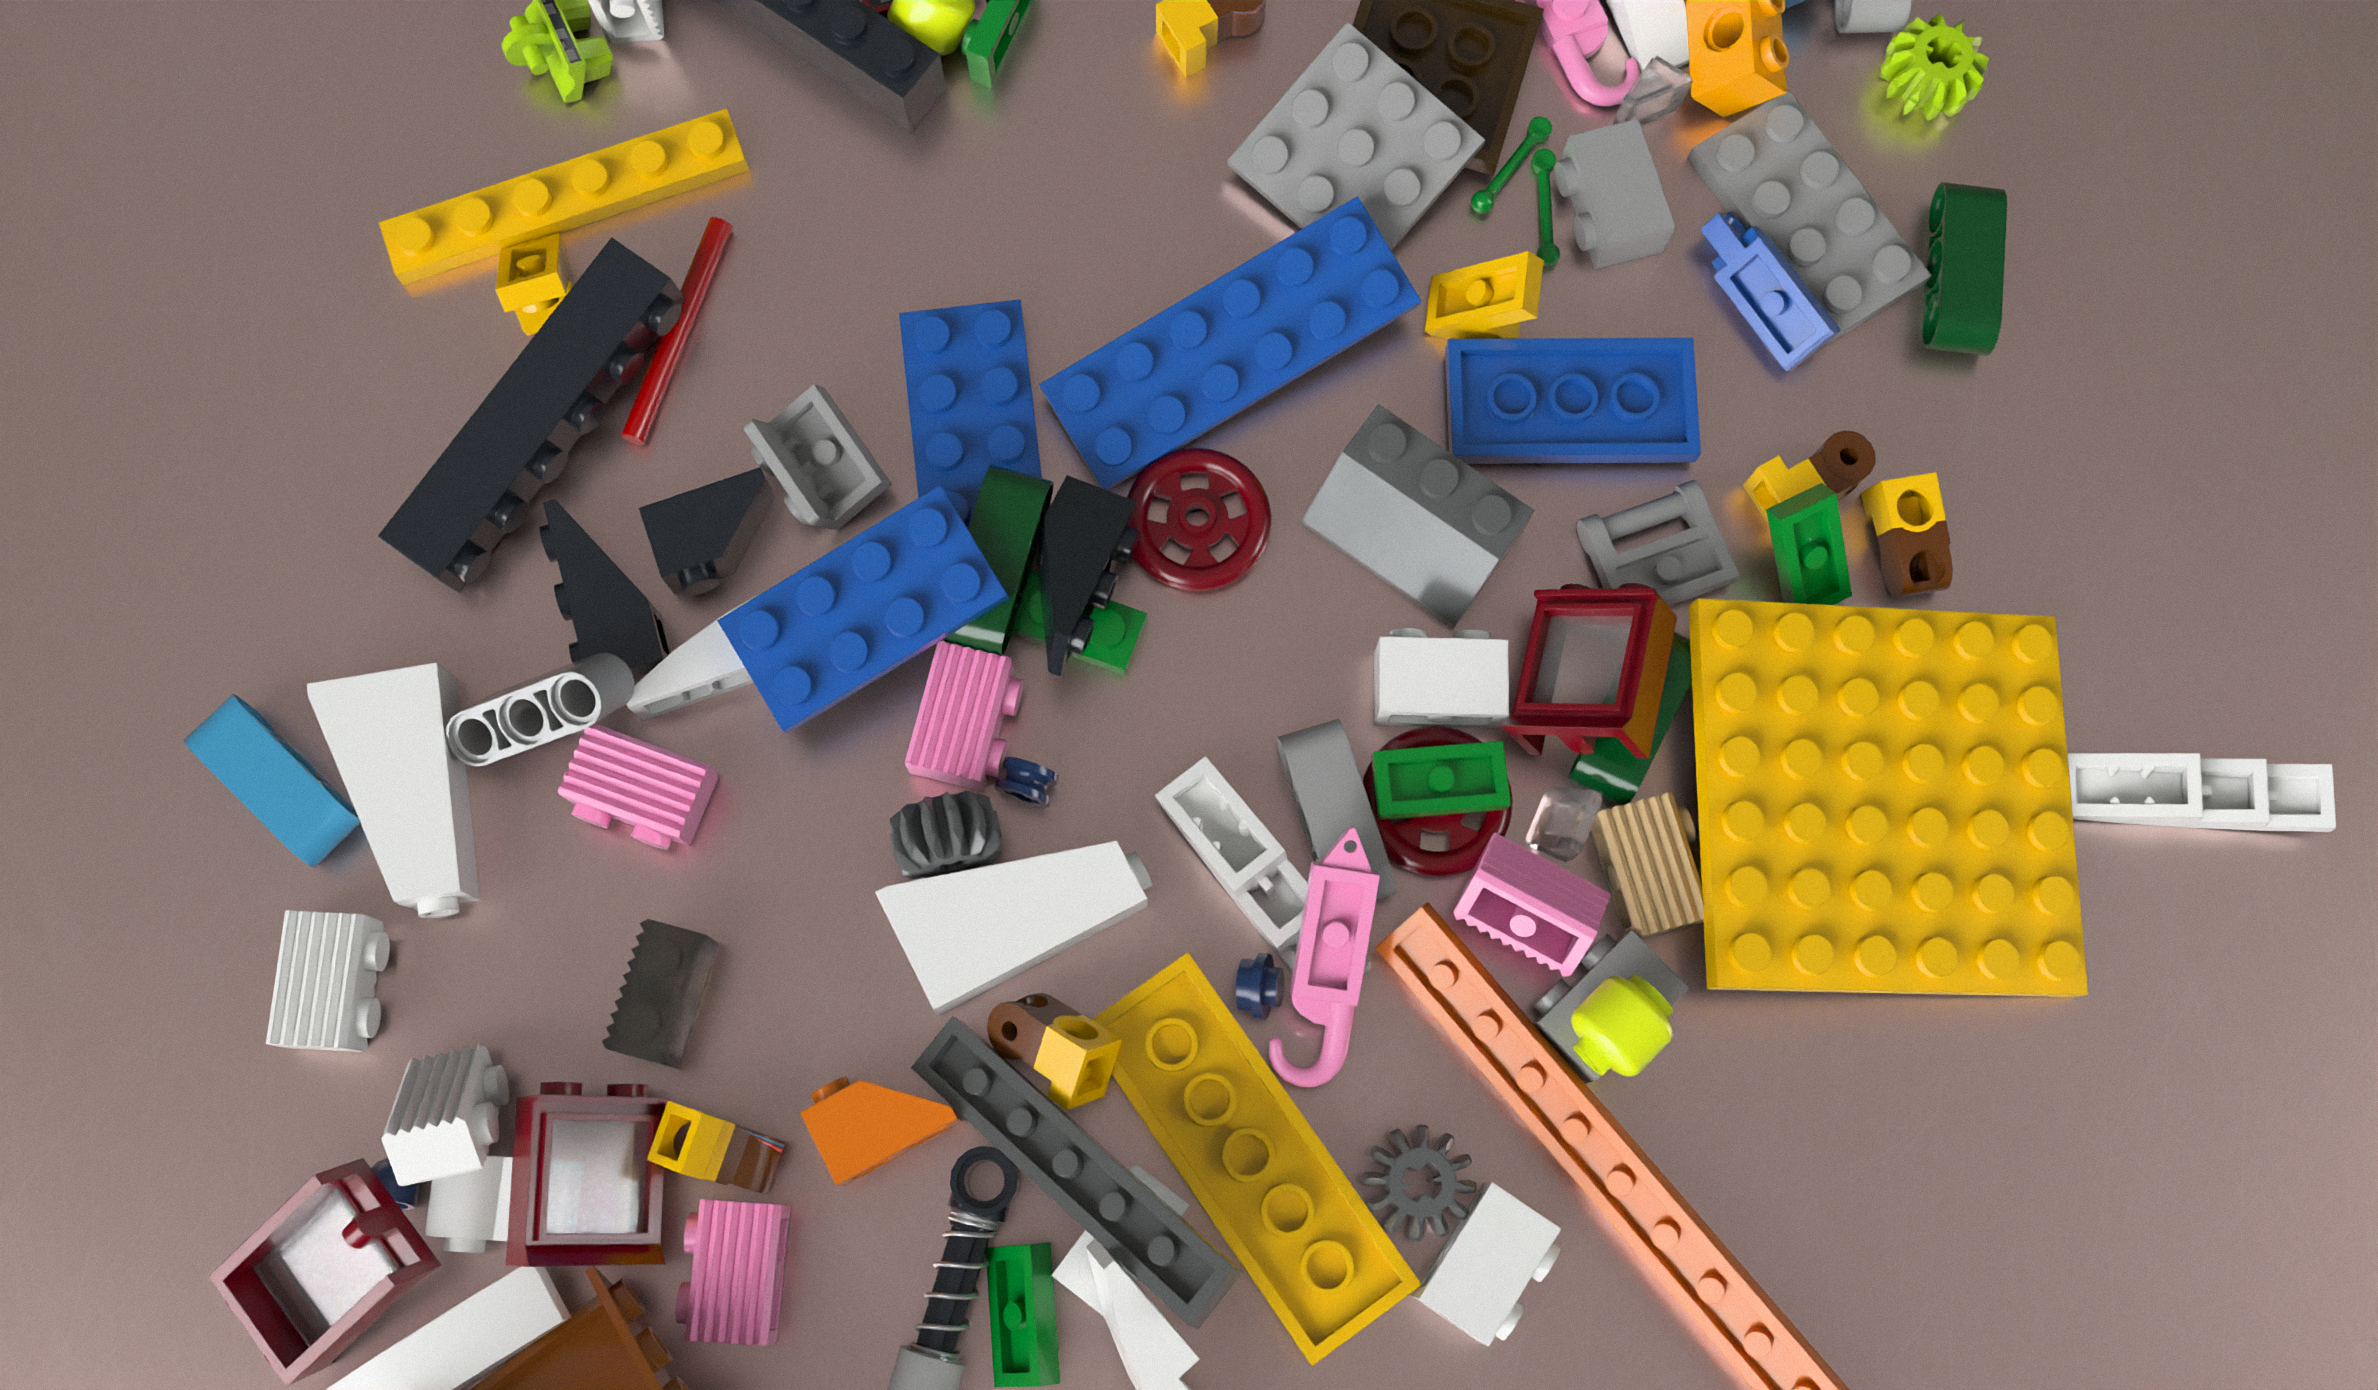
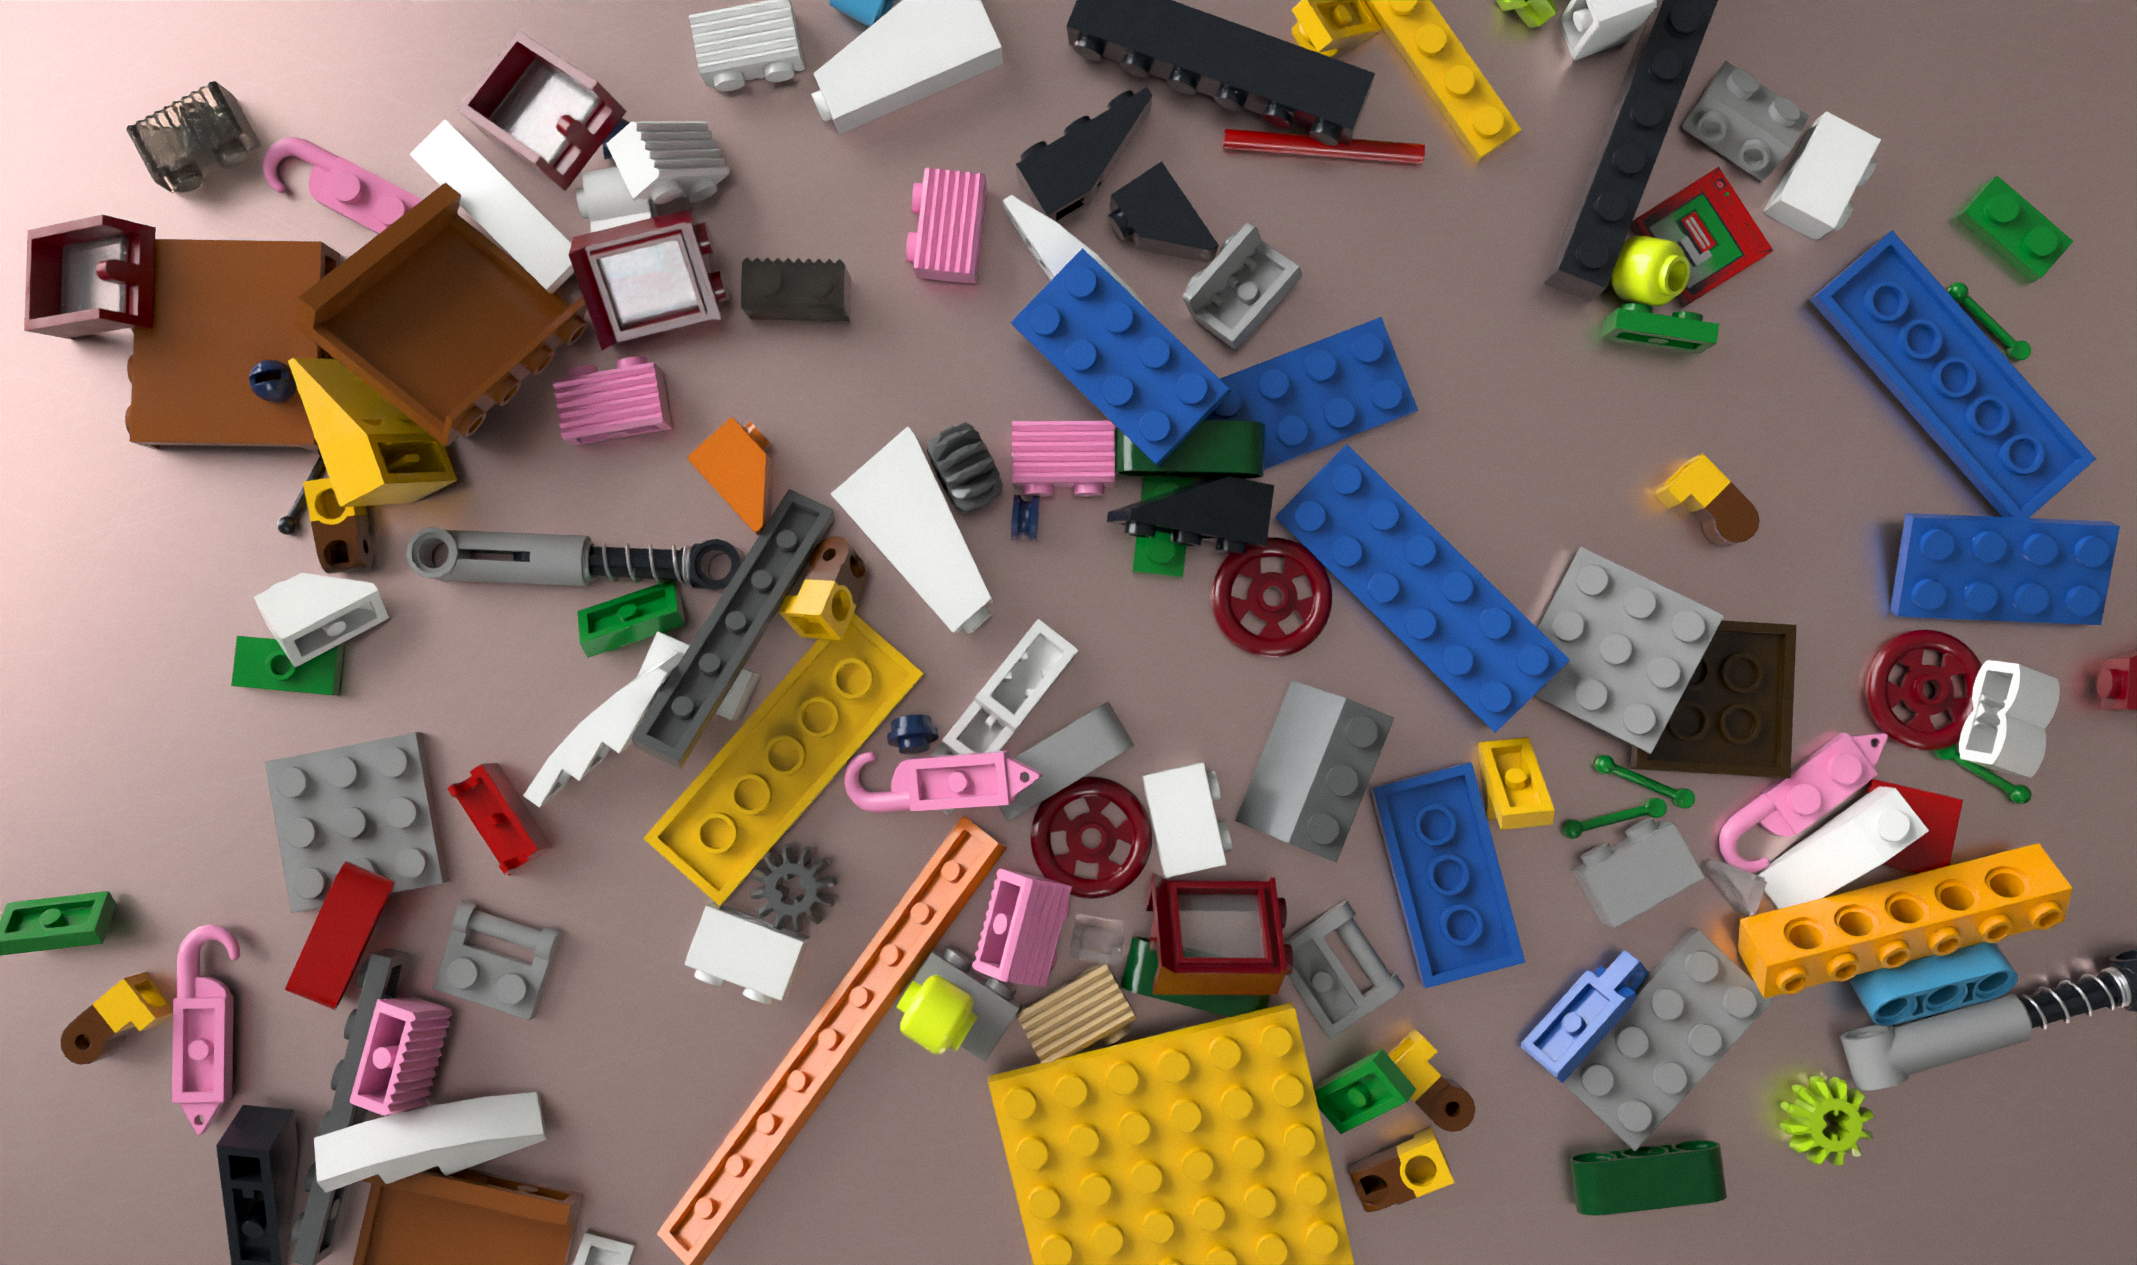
camera: 80 degrees right, 10 degrees up
light grey beam [446,653,635,767] -> none
leg [647,1100,786,1194] -> none
green plate [1371,741,1511,820] -> none

